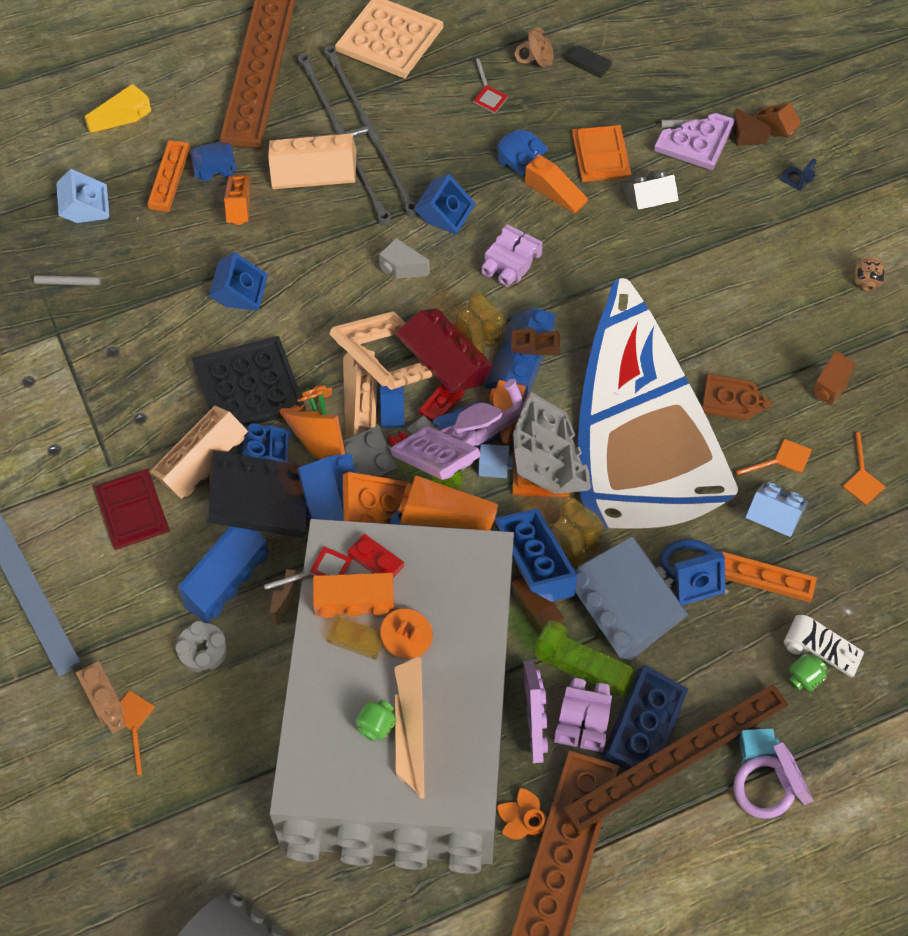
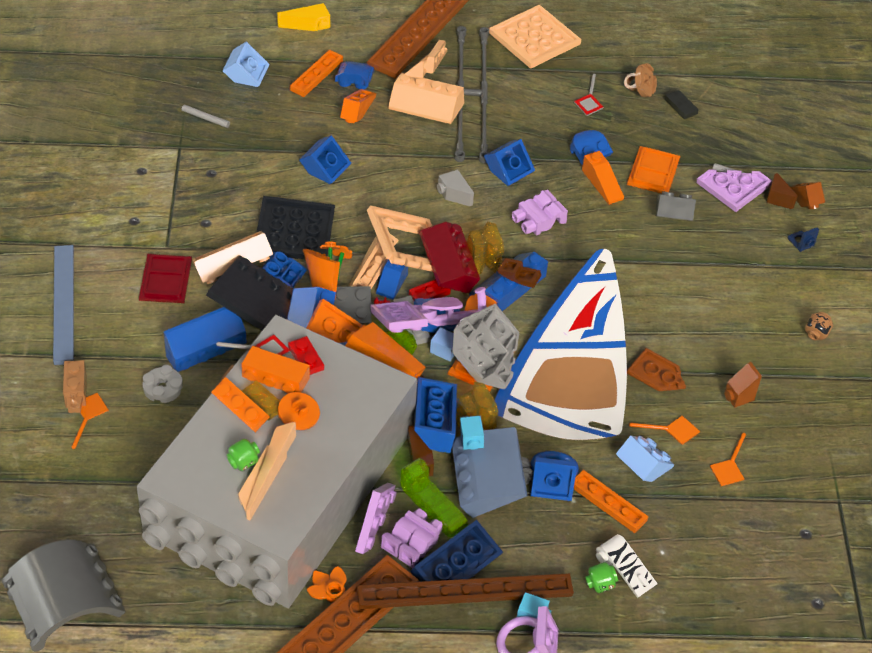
camera: 20 degrees right, 10 degrees down
none -> orange plate [211,377,270,433]
none -> light nougat wedge [404,40,447,78]
none -> medium azure brick [460,416,484,450]

